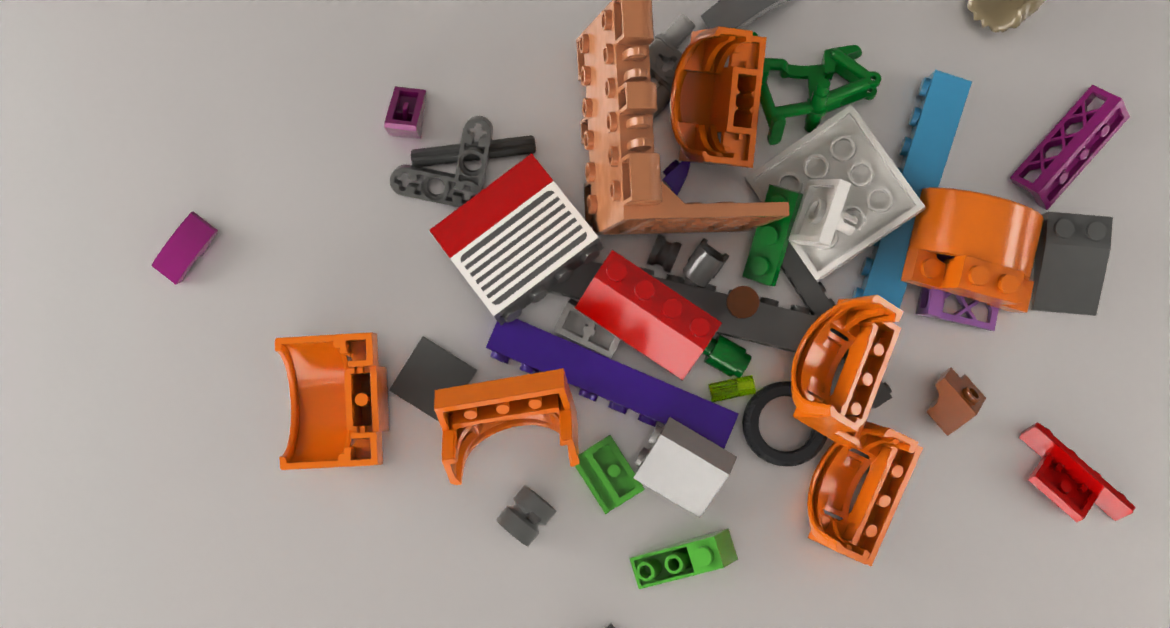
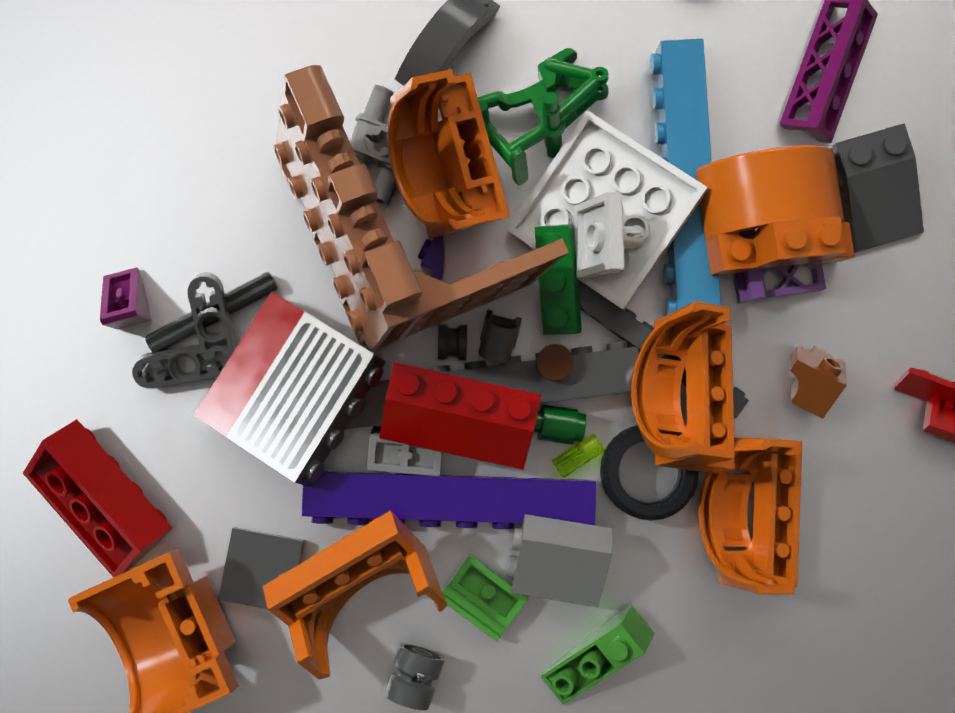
camera: 25 degrees left, 0 degrees up
none -> red slope [23,419,172,577]

